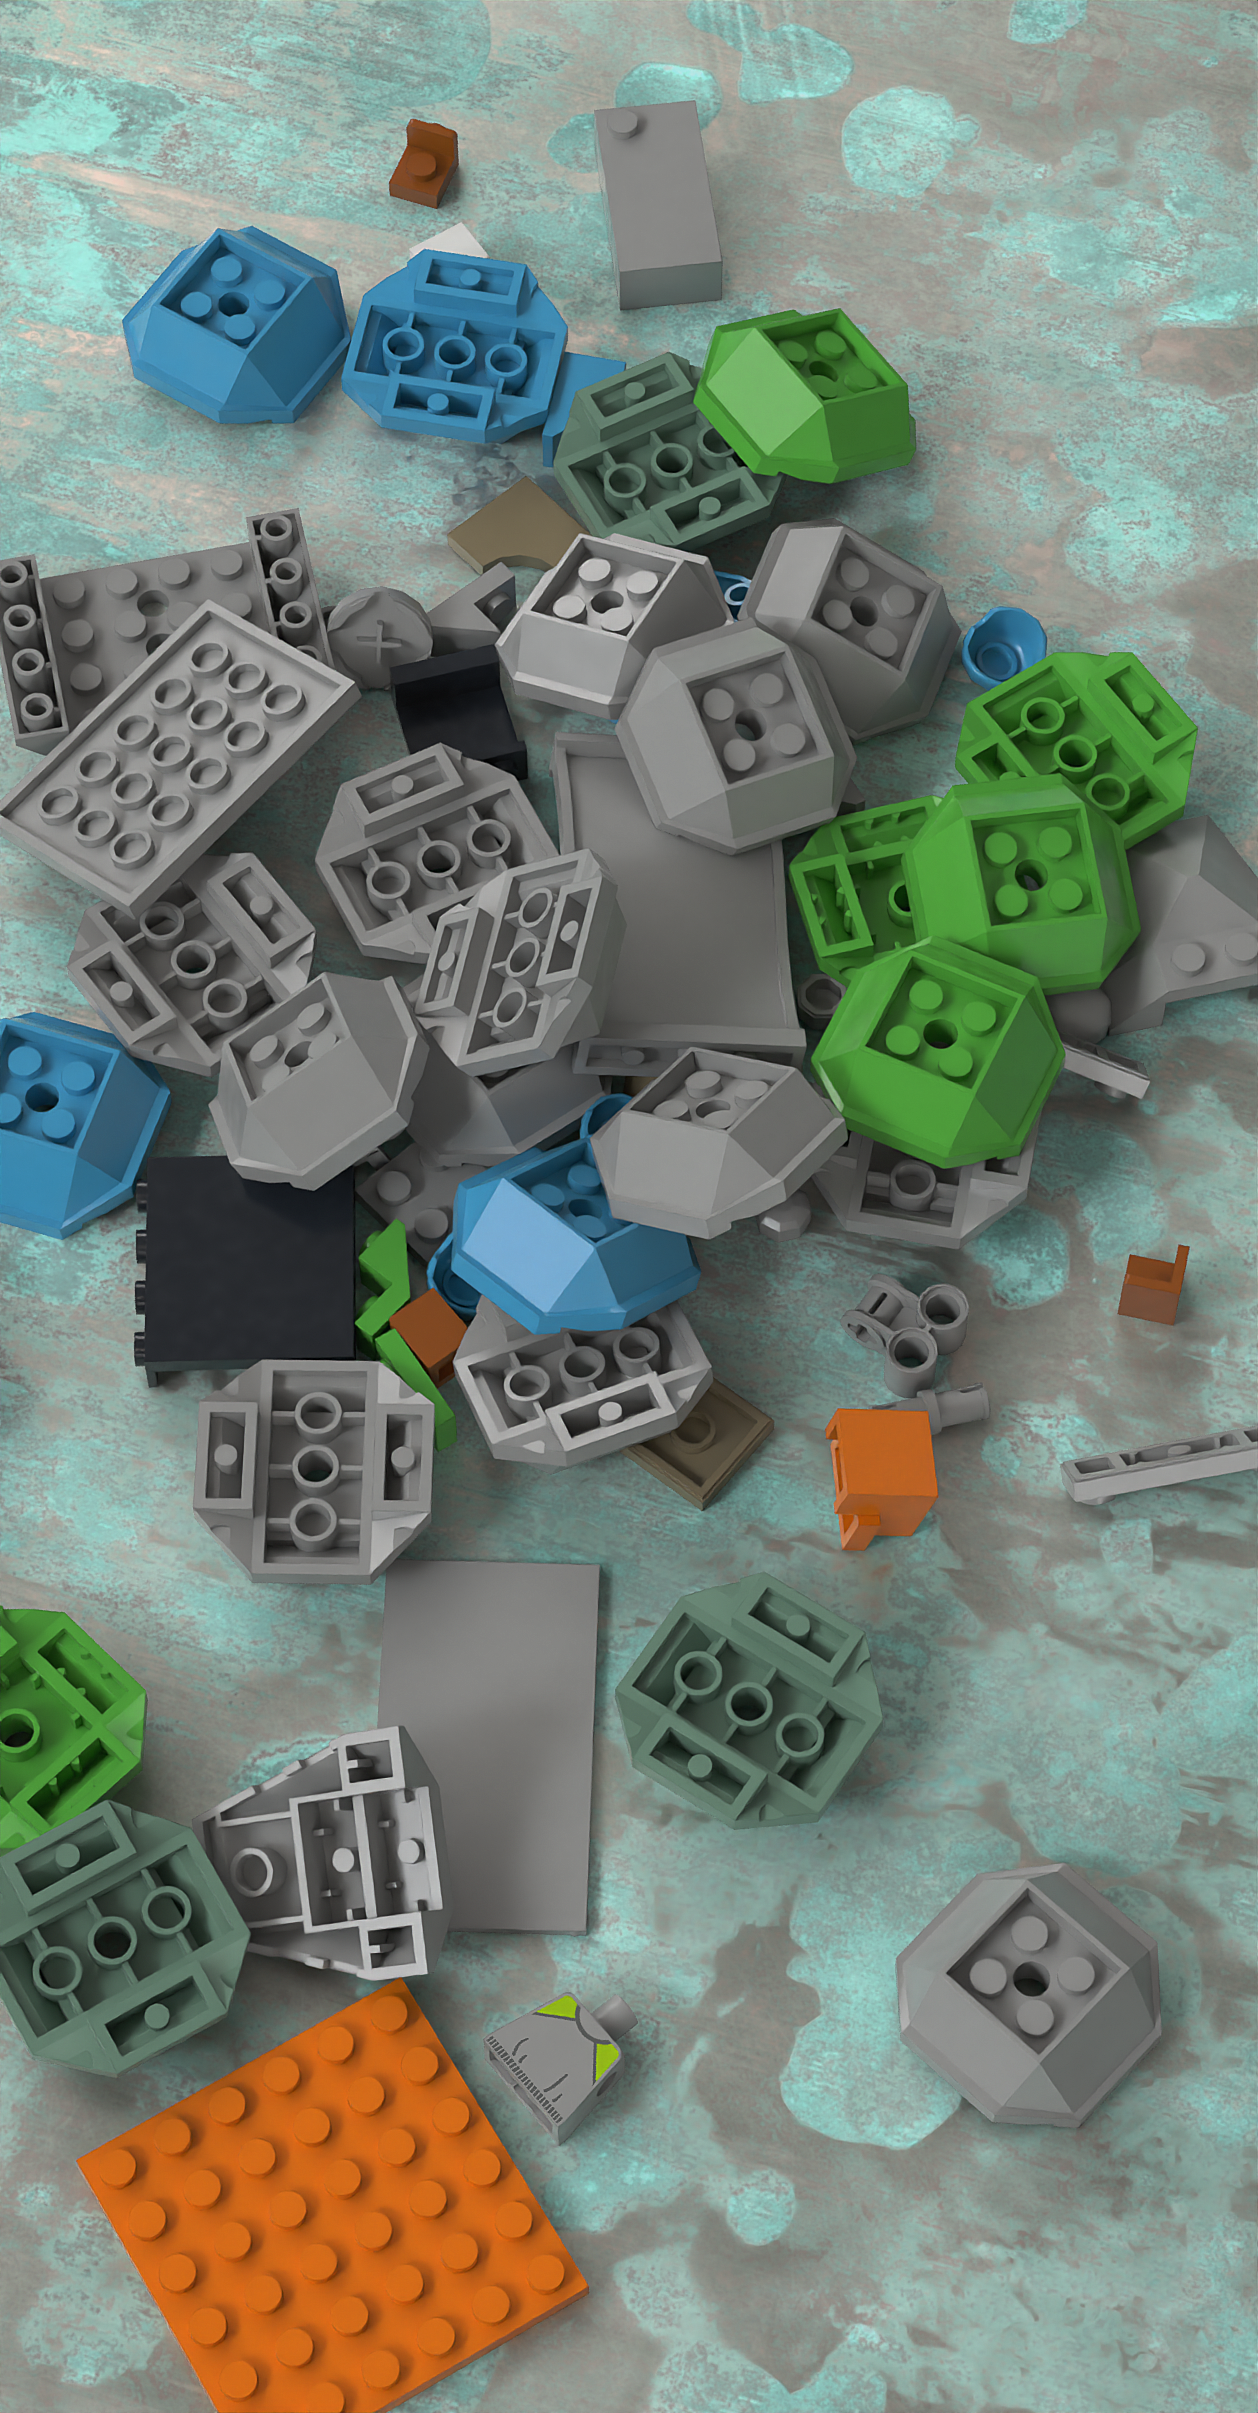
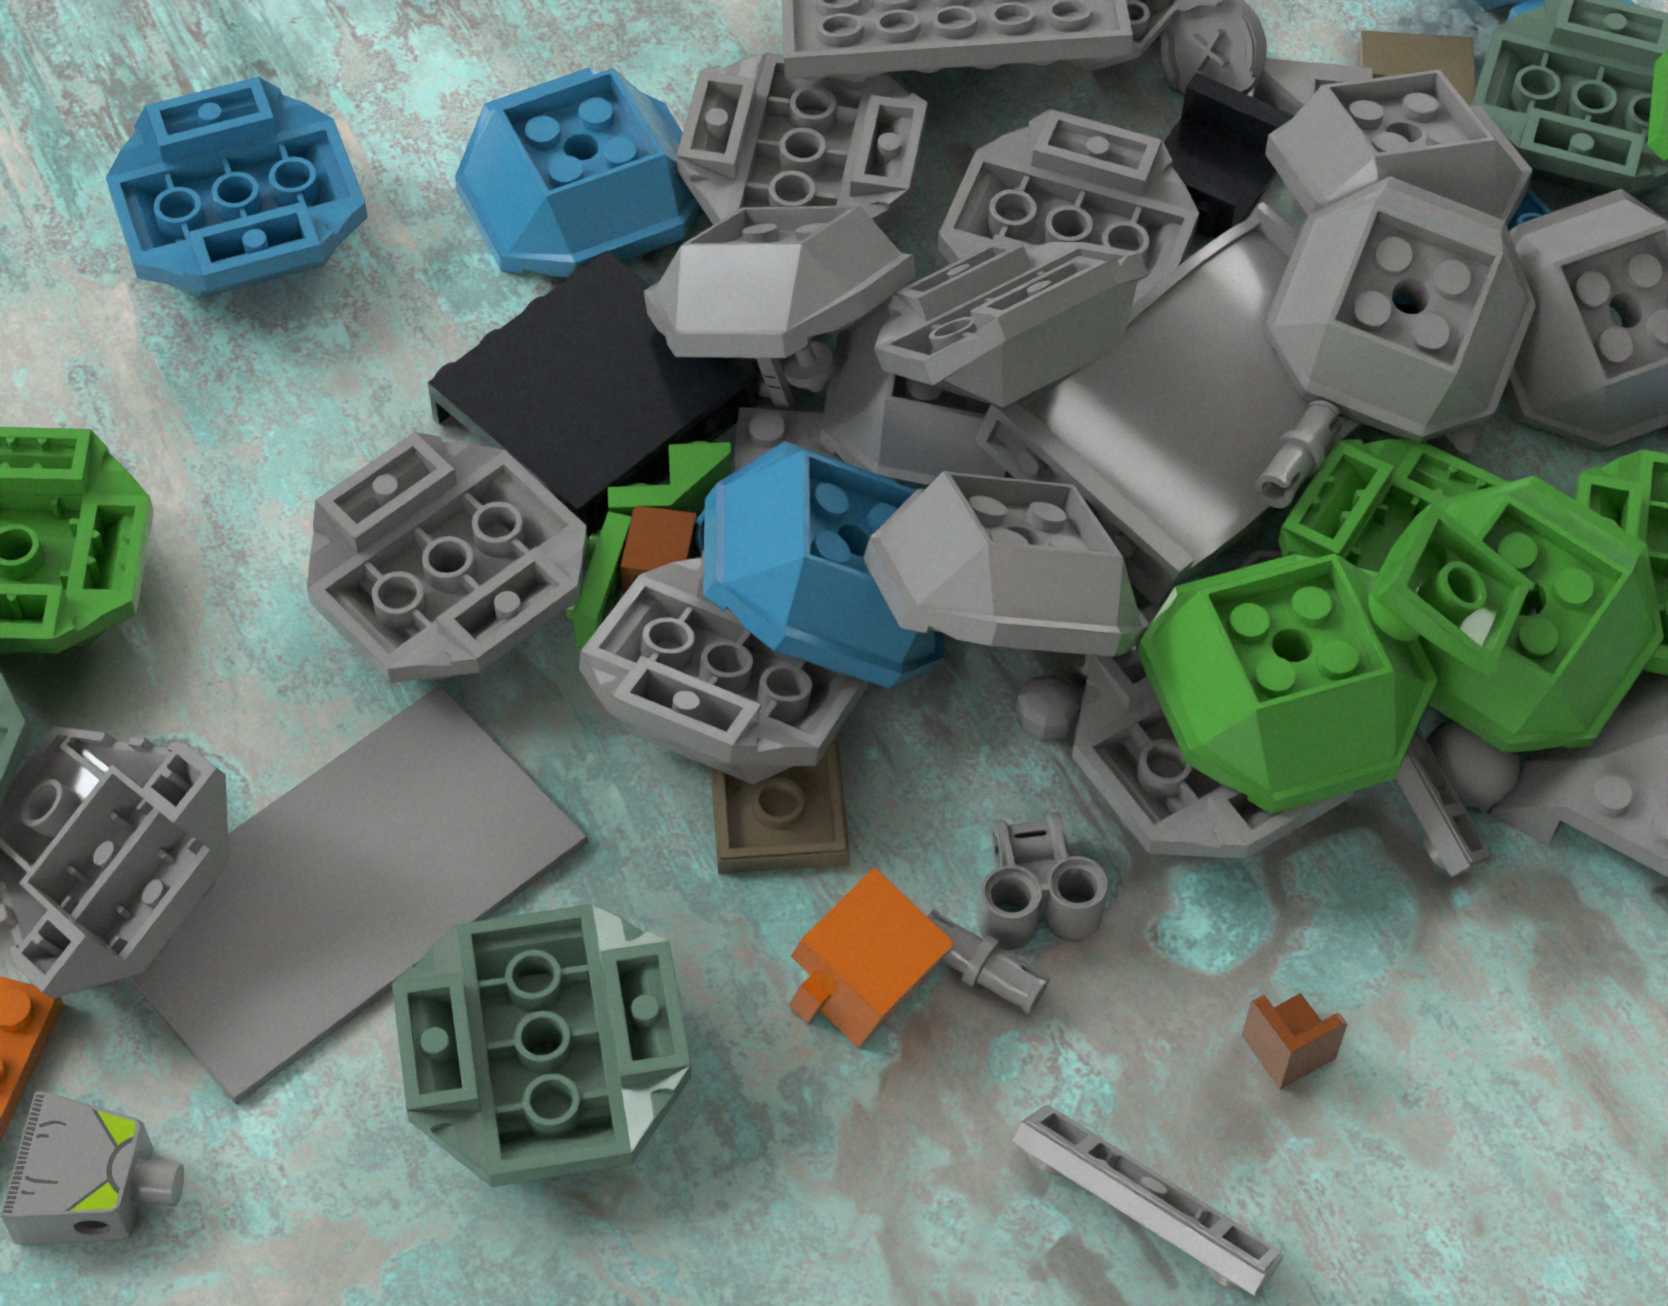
camera: 45 degrees right, 5 degrees down
none -> light grey pin [1254,400,1344,508]
none -> bright green slope [1368,502,1535,677]

